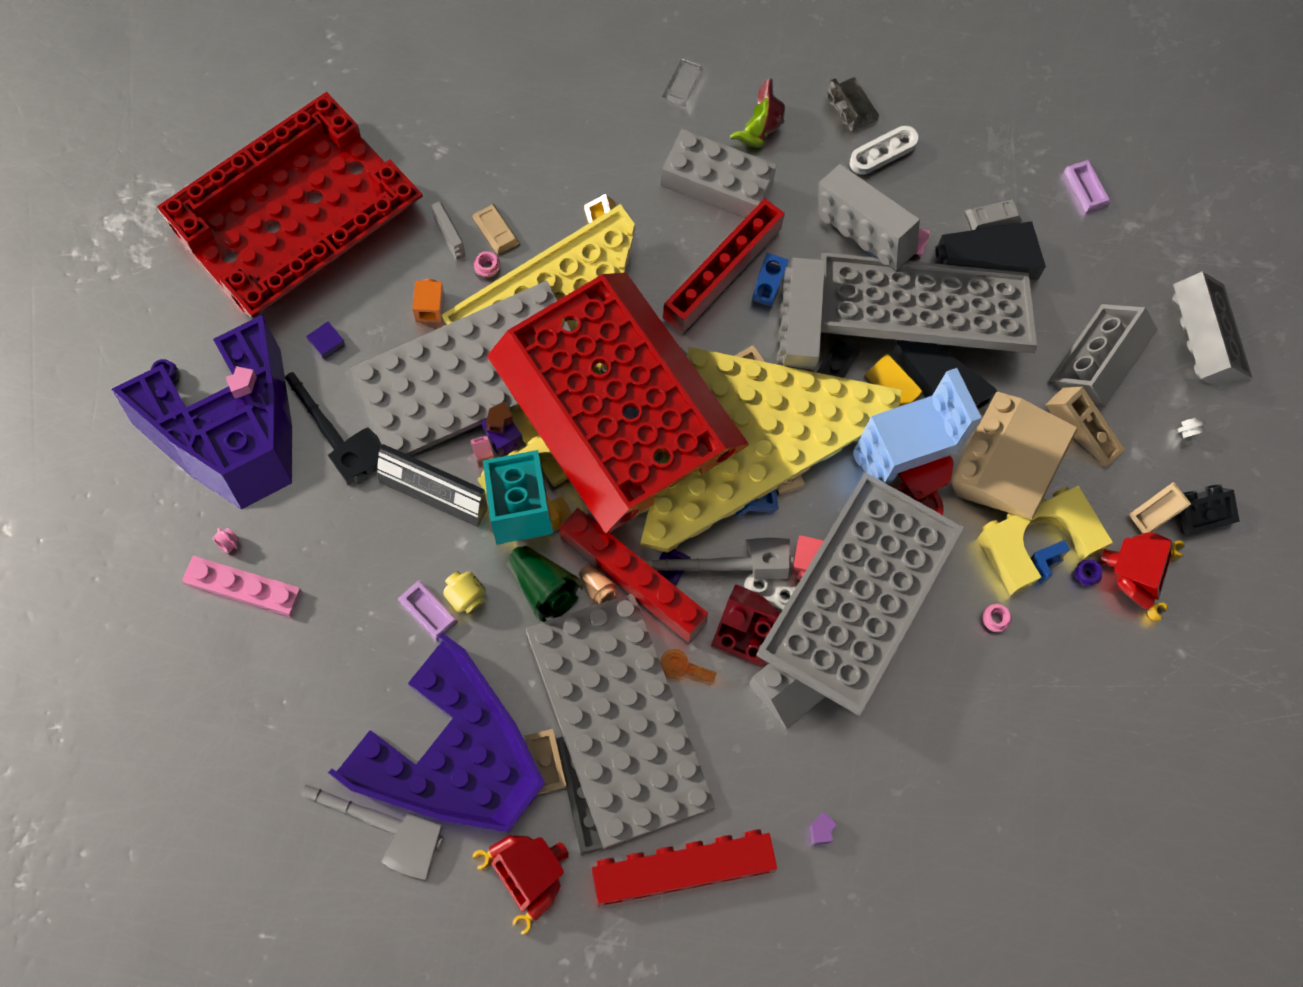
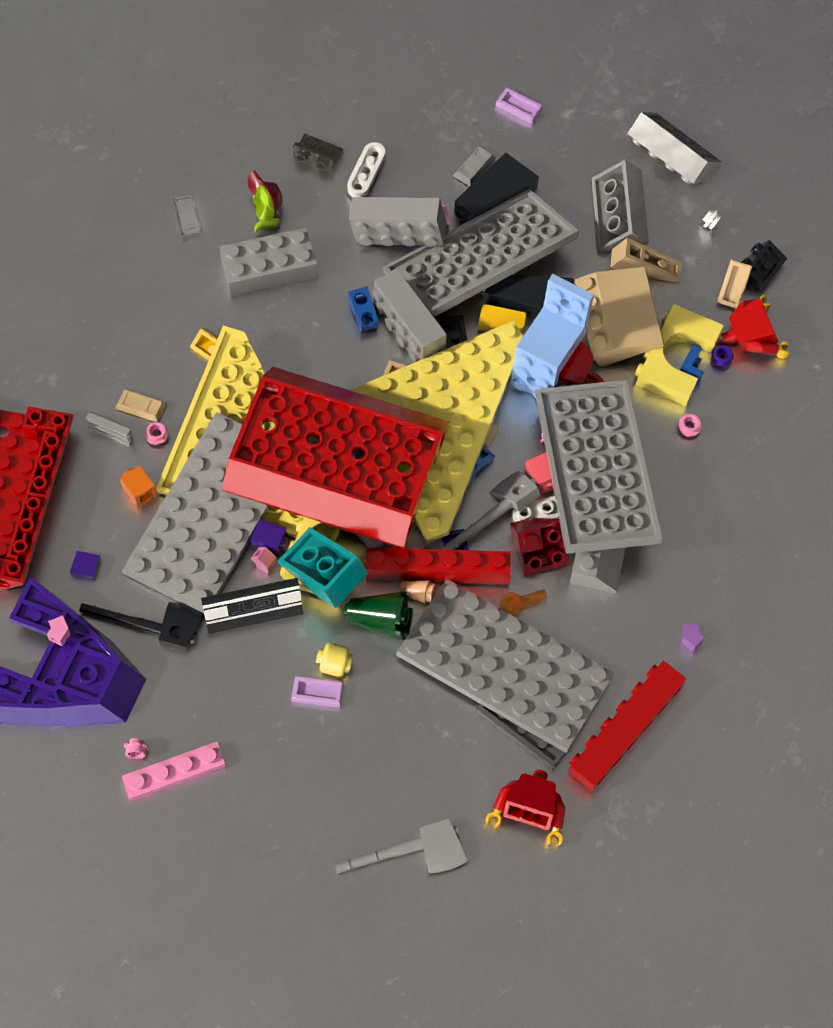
camera: 35 degrees left, 5 degrees down
dark purple piece [328,633,545,832] -> none
reddish brown piece [486,402,513,434] -> none
tan plate [525,729,567,795] -> none
red brick [663,198,785,334] -> none

